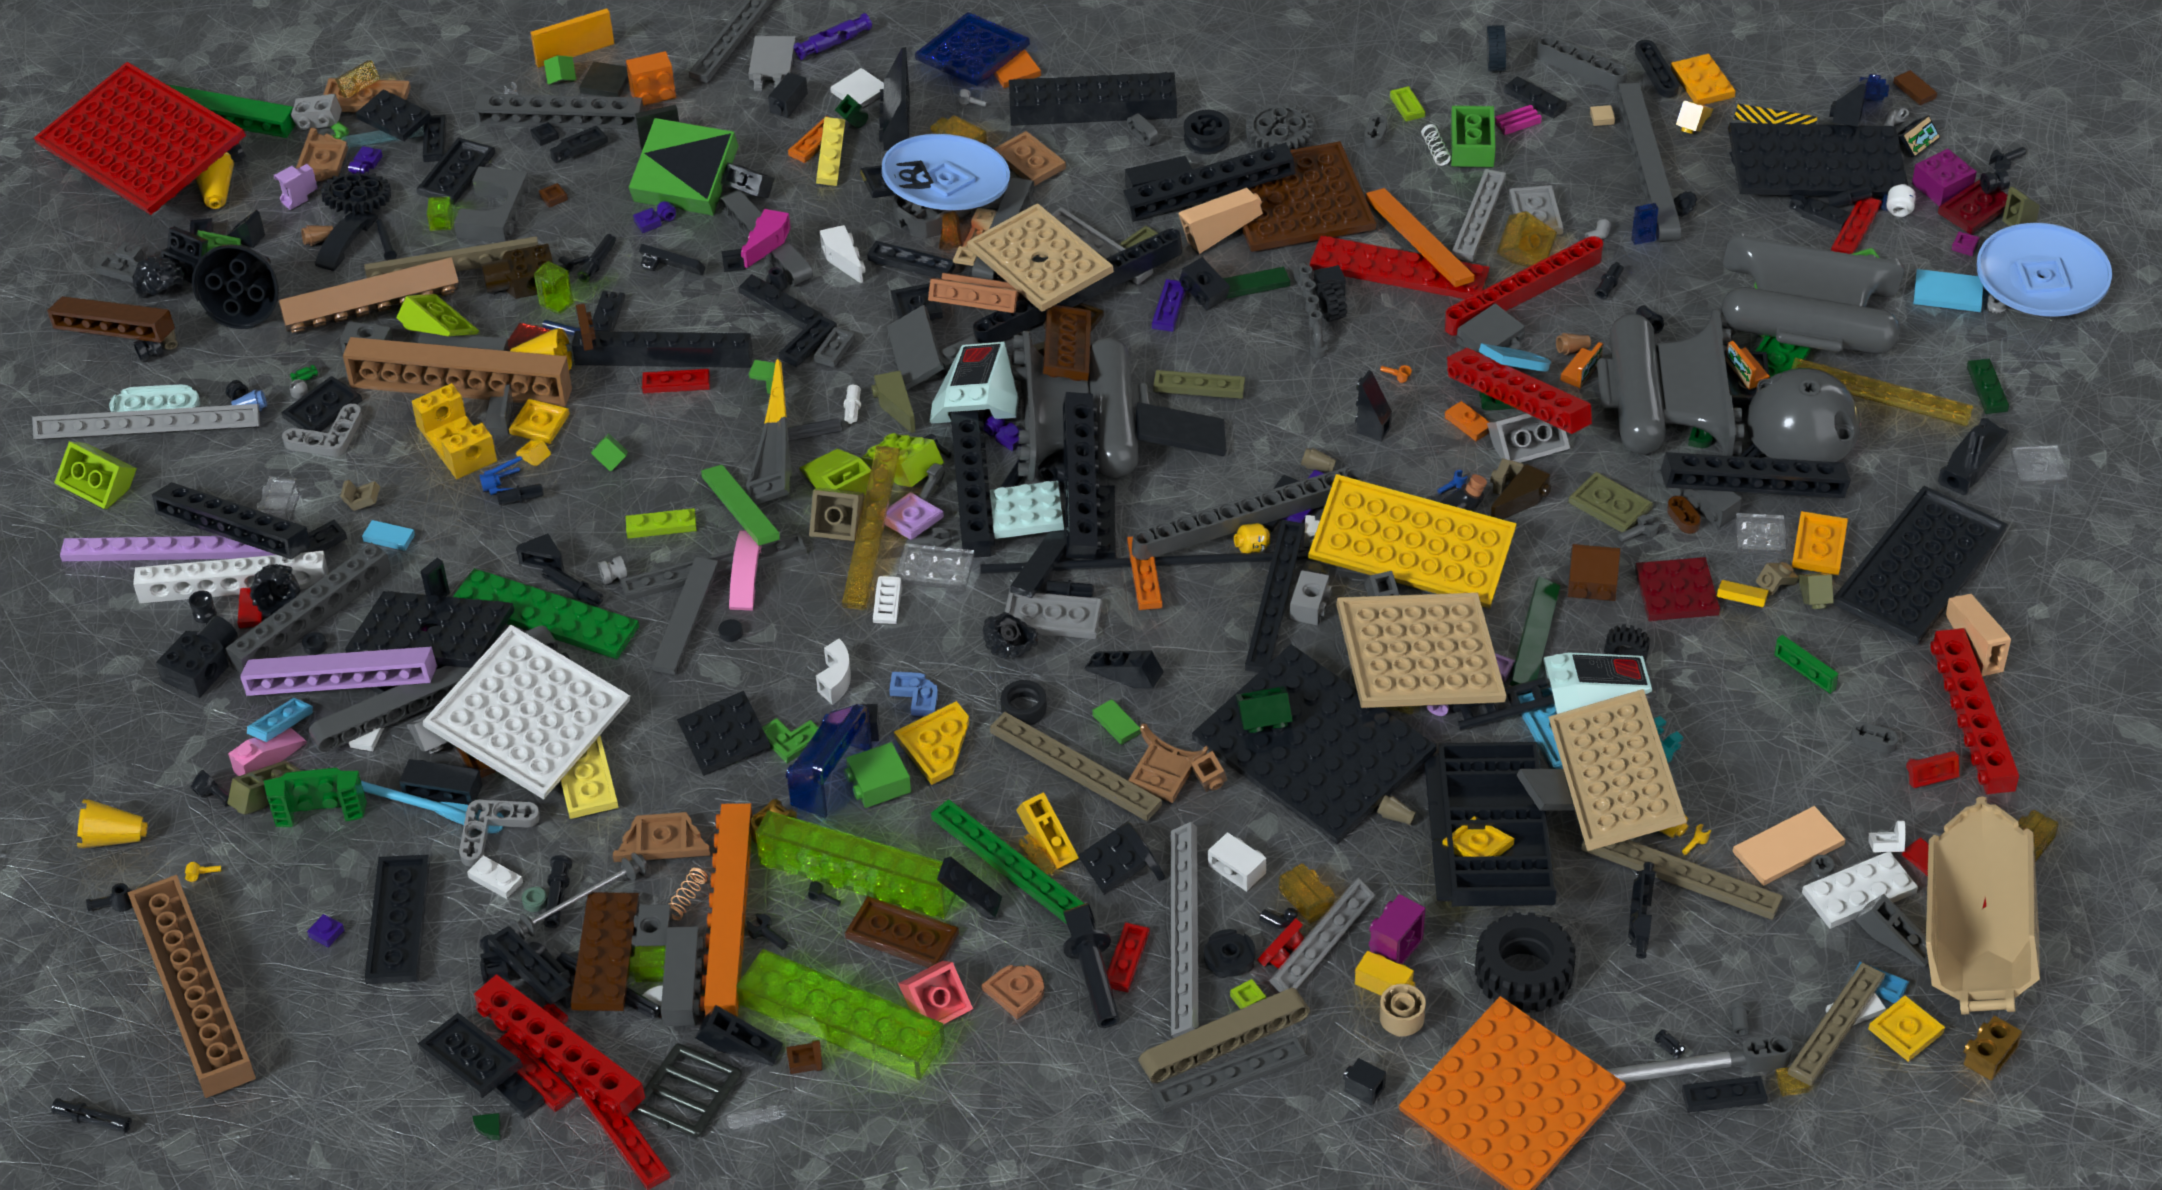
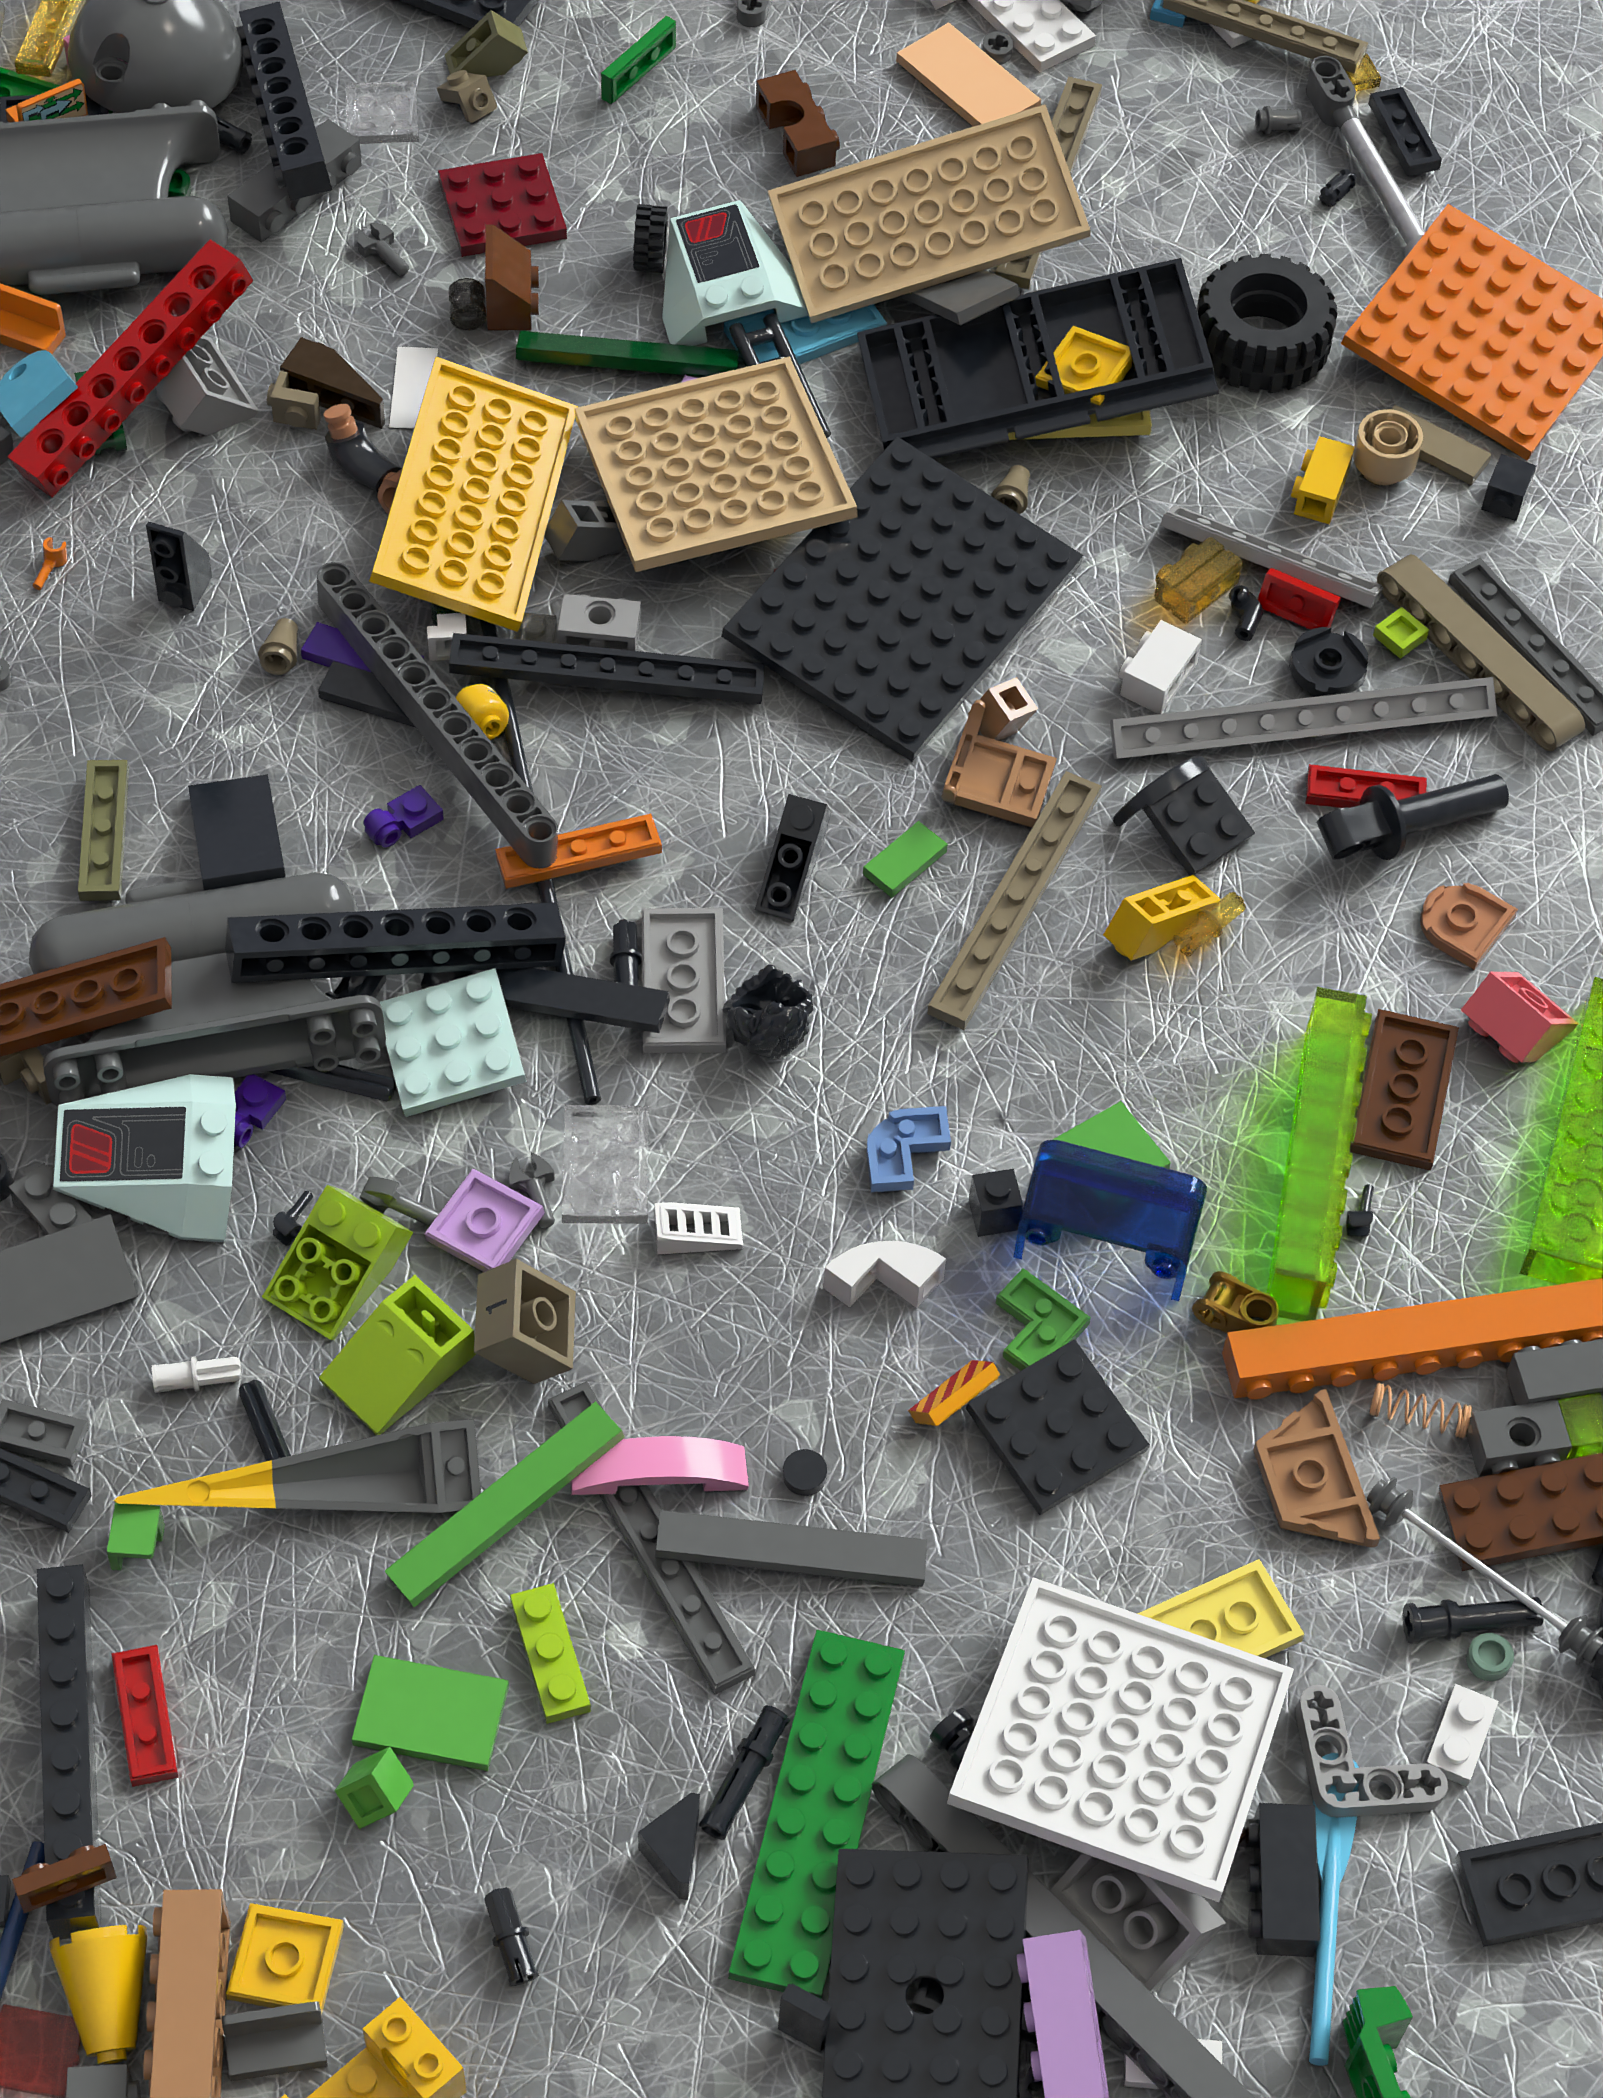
camera: 105 degrees left, 10 degrees up
blue plant [479,456,522,495] -> none
yellow slope [516,440,551,466] -> none
light grey wheel [598,556,628,585] -> none
black bar [746,913,788,950] -> none
clear yellow plate [842,446,900,610] -> none
olive slope [871,371,916,433] -> none
yellow plate [894,701,969,785] -> none
green plate [931,799,1085,924] -> none
black plate [937,857,1002,920] -> none
black brick [950,410,995,559] -> none
black tyre [1000,680,1047,725] -> none
dark green slope [1236,686,1292,733] -> none
magenta brick [1368,894,1425,964] -> none
blue hand [1437,470,1468,494] -> none
orange plate [1445,401,1489,442] -> none
olive tile [1568,472,1653,532] -> none
black plate [1628,862,1656,959] -> none
reddish brown beam [1667,496,1701,534] -> none
yellow tile [1717,580,1769,607] -> none
light orange plate [1792,511,1848,575] -> none
none -> bright green tile [352,1655,509,1771]
none -> dark purple plate [363,785,444,848]
none -> white sticker [389,347,438,429]
none -> reddish brown arch [756,70,840,177]
none -> light orange tile [908,1360,1000,1426]
none -> dark tan tile [1391,405,1492,485]

